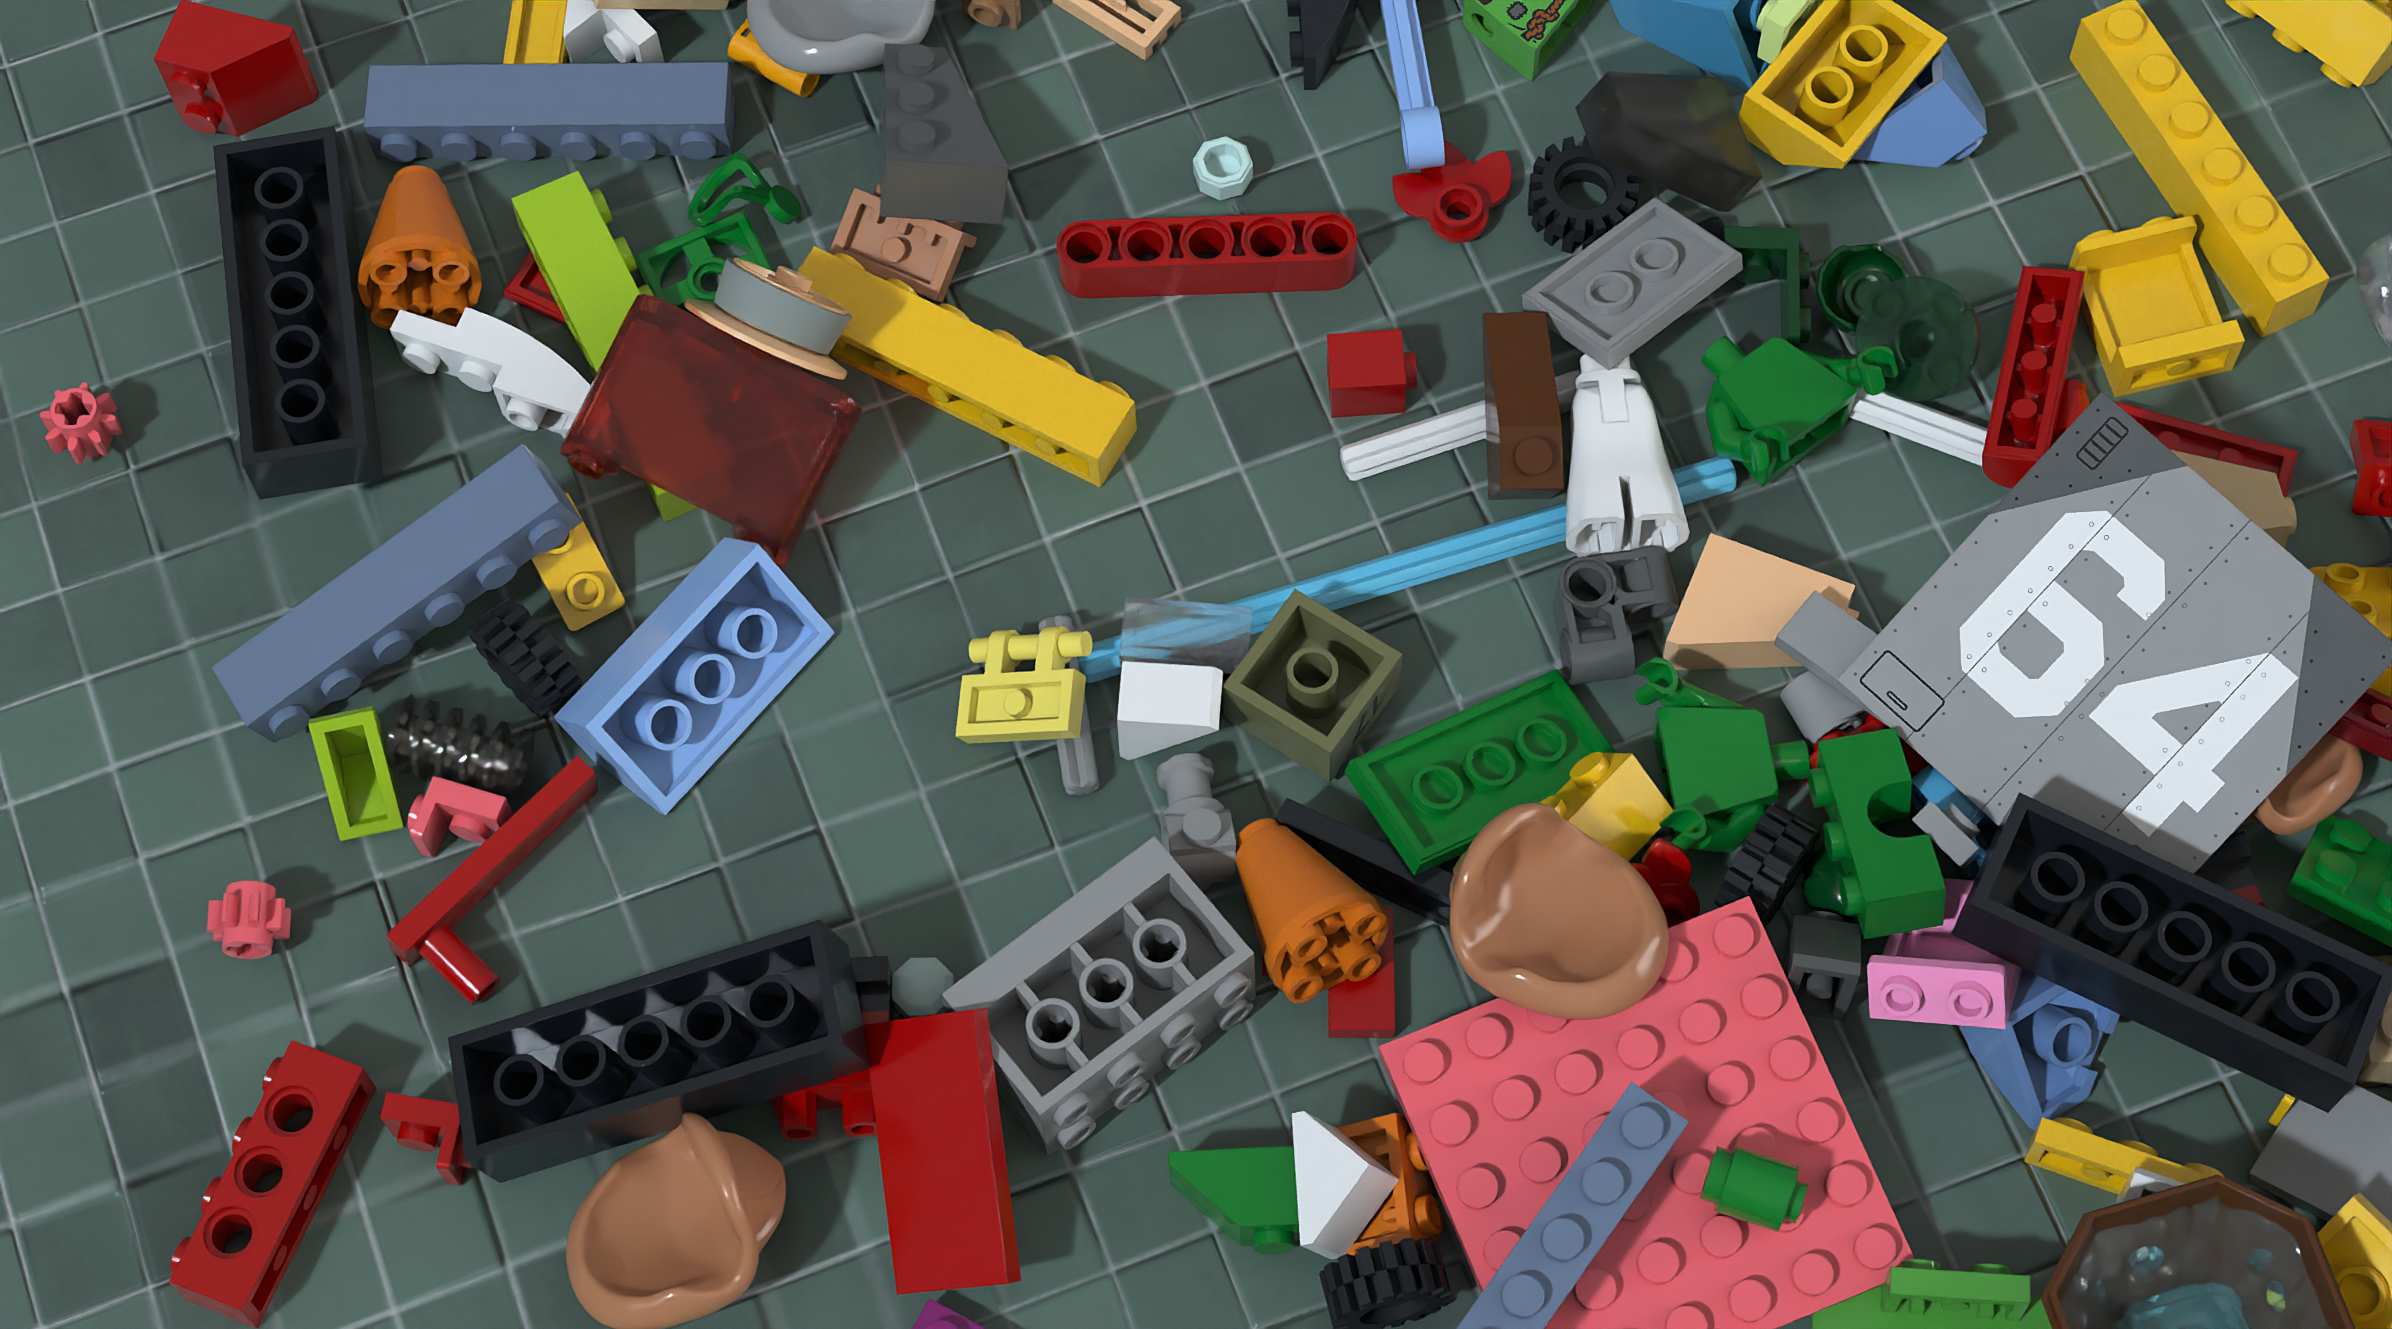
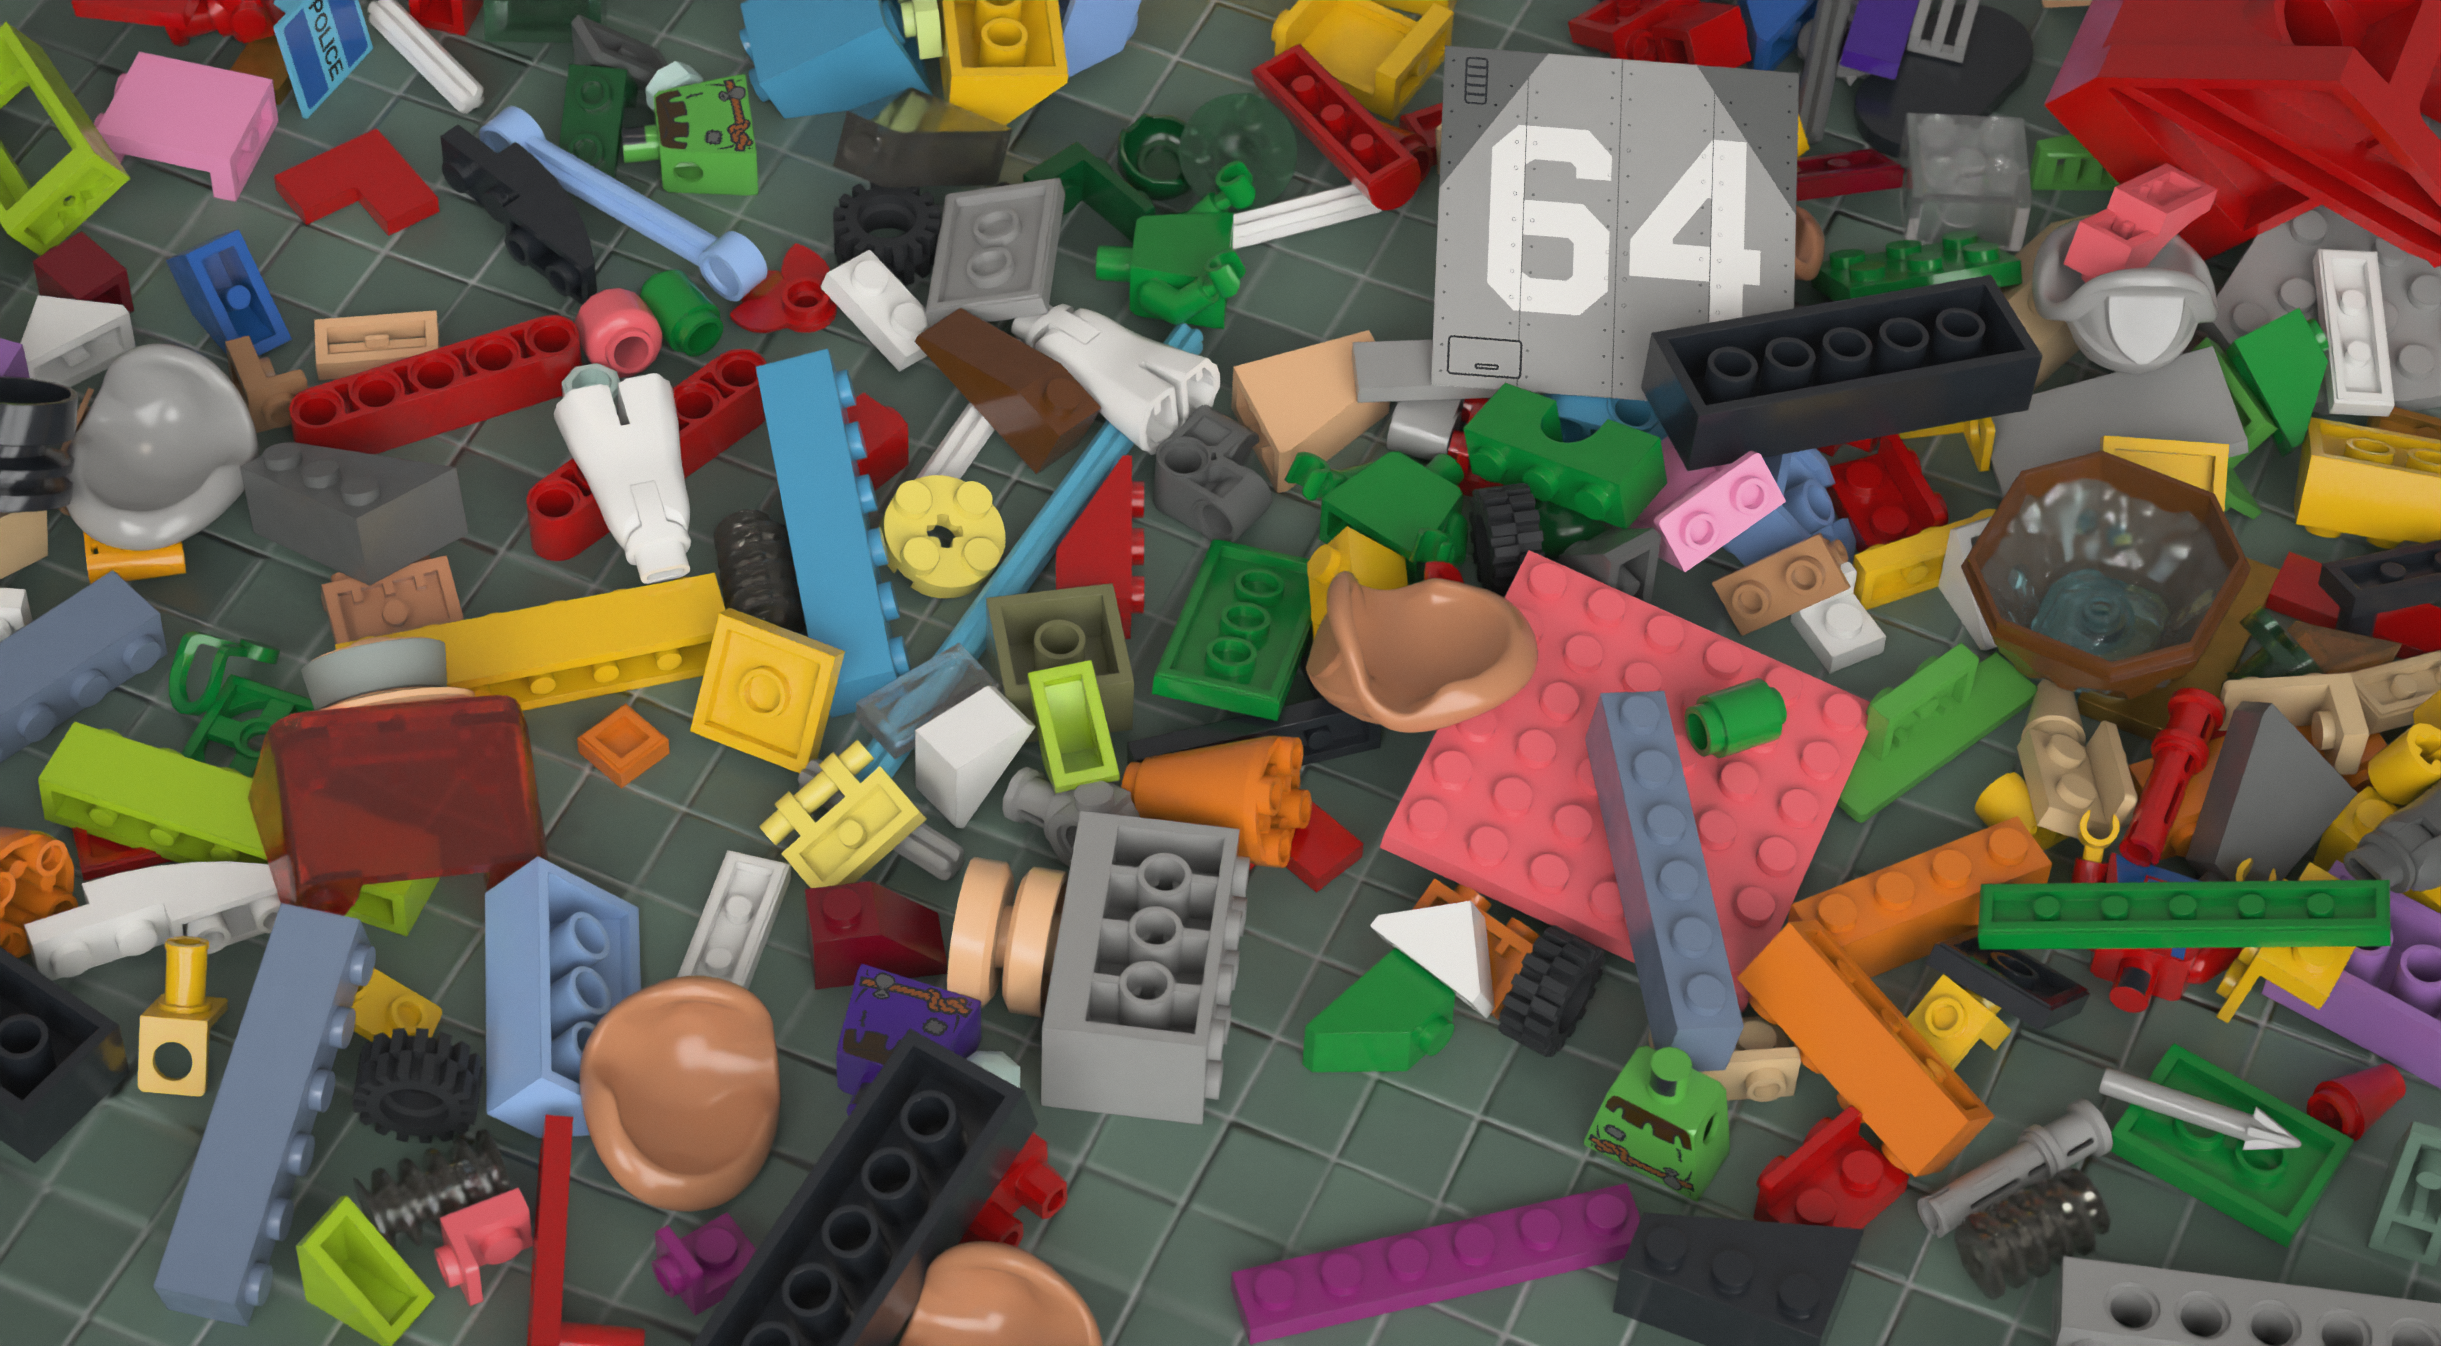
camera: 50 degrees left, 15 degrees down
red tile [864,1008,1021,1295] -> none
light grey plate [1912,801,1982,870] -> none
none -> yellow bracket [138,936,228,1097]
none -> red beam [289,315,582,455]
none -> white piece [554,373,691,584]
none -> coral head [575,288,662,378]
none -> orange tile [577,703,670,789]
none -> nougat piece [579,976,781,1212]
none -> green brick [639,269,724,357]
none -> magenta bracket [651,1212,756,1316]
none -> white tile [677,850,791,990]
none -> yellow tile [690,608,845,774]
none -> clear smoke piece [713,509,806,634]
none -> dark azure brick [756,349,911,718]
none -> dark red slope [805,881,948,990]
none -> white plate [820,250,930,372]
none -> dark purple torso [836,964,981,1116]
none -> light yellow plate [879,475,1006,599]
none -> light nougat wheel [947,857,1068,1018]
none -> lime slope [1028,660,1120,793]
none -> red slope [1056,455,1144,639]
none -> medium nougat hinge [1712,532,1851,636]
none -> white bracket [1790,562,1886,674]
none -> red bracket [1826,434,1948,553]

